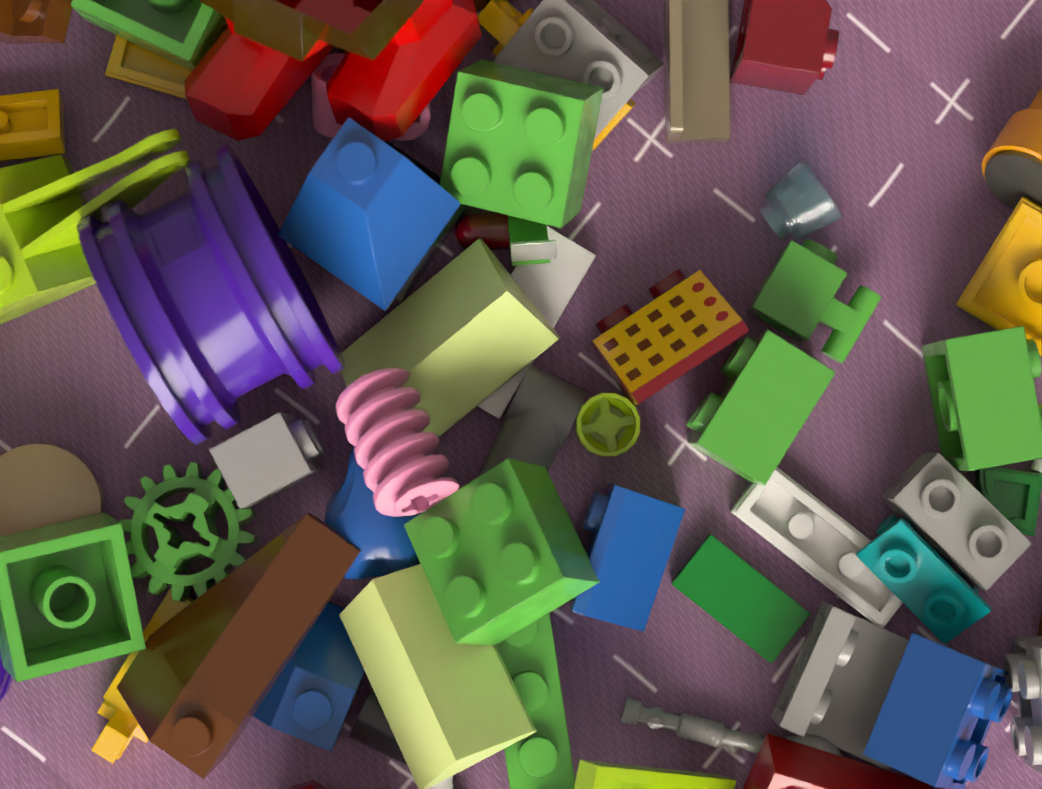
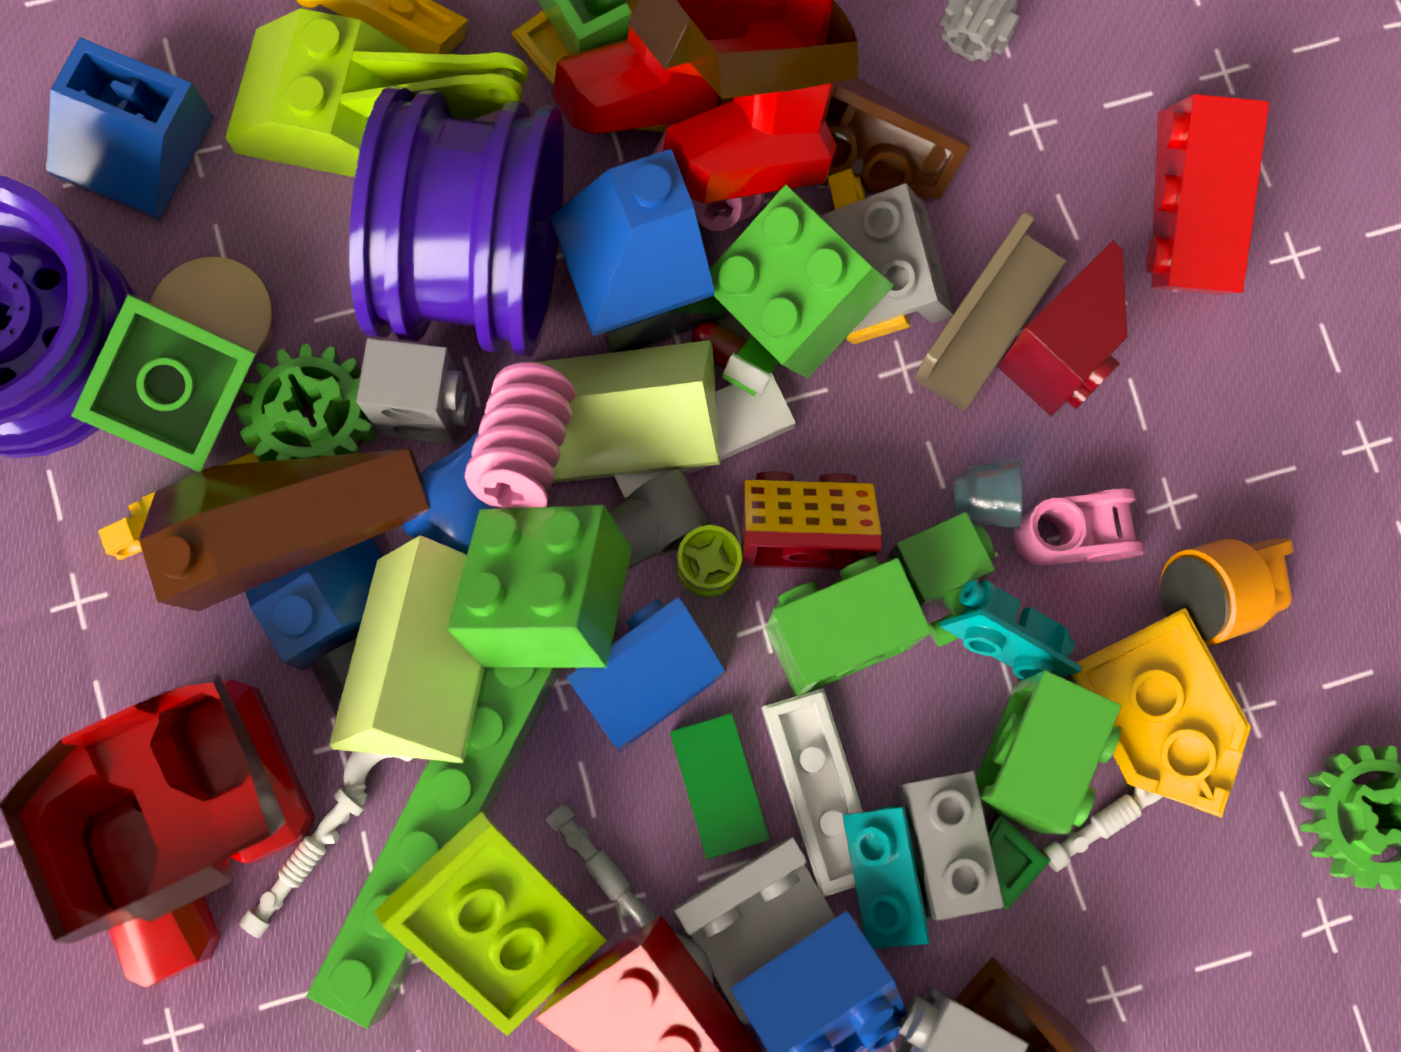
camera: 30 degrees right, 10 degrees down
none -> teal hinge [940,580,1082,680]
none -> bright pink piece [1013,488,1145,566]

